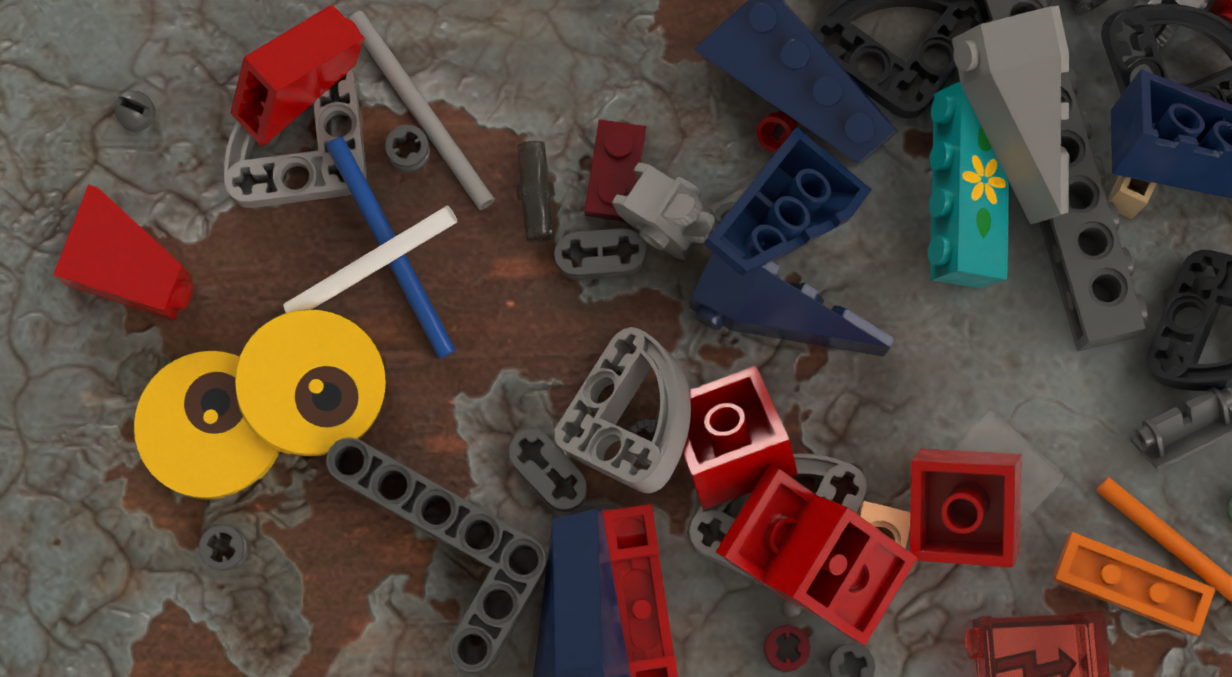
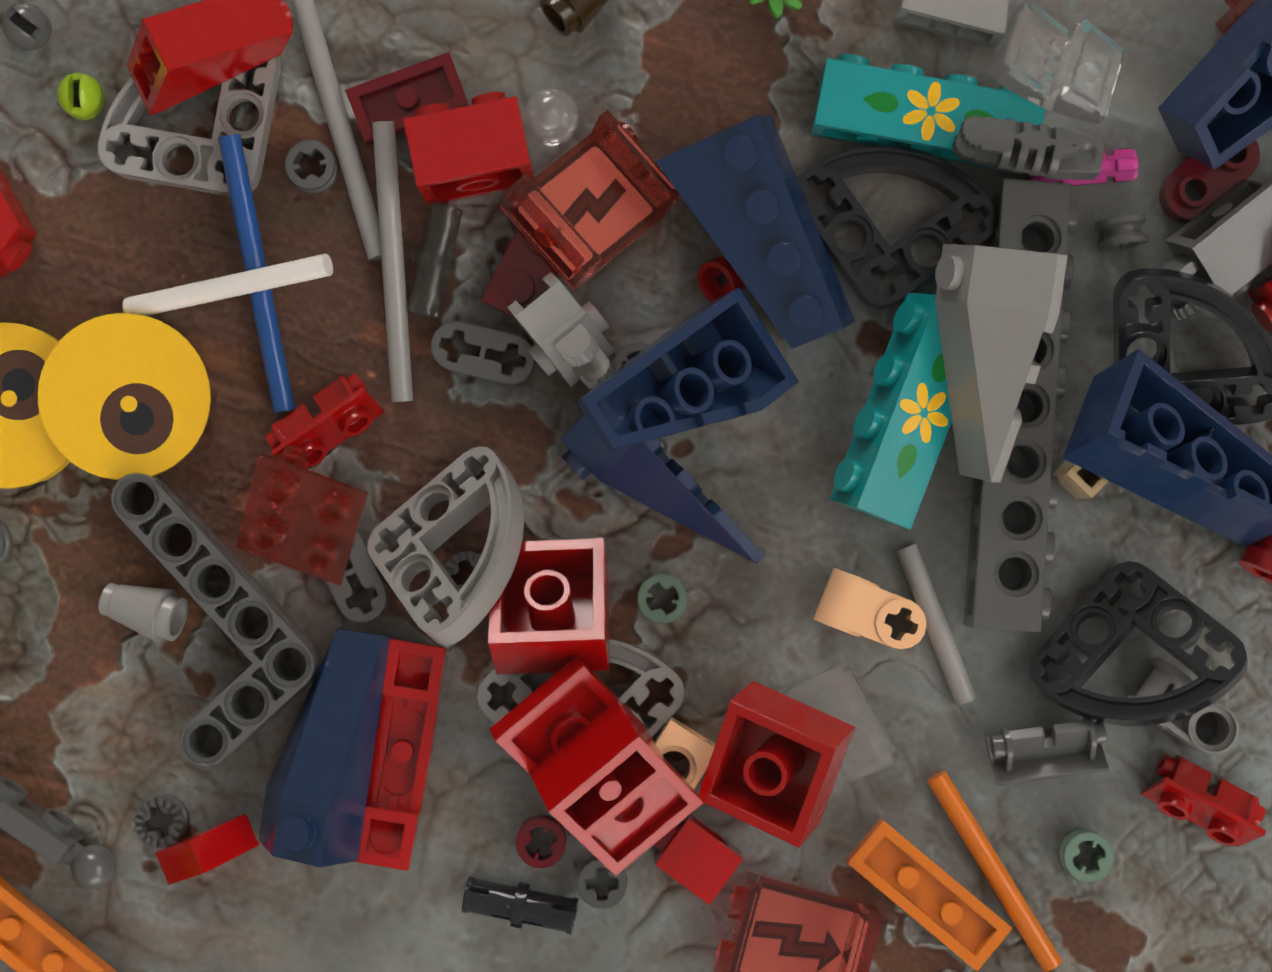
camera: 10 degrees right, 10 degrees up
none -> lime hinge [56,73,106,120]
none -> light grey cone [98,583,188,643]
none -> clear red hinge [236,446,368,586]
none -> red hinge [265,372,385,475]
none -> dark red plate [345,52,469,146]
none -> light grey piece [372,121,413,402]
none -> red brick [403,92,536,206]
none -> clear red panel [500,110,680,290]
none -> clear plate [524,88,579,145]
none -> sand green bush [638,574,688,624]
none -> red brick [654,814,743,905]
none -> light nougat piece [813,568,927,649]
none -> light grey bar [896,543,977,706]

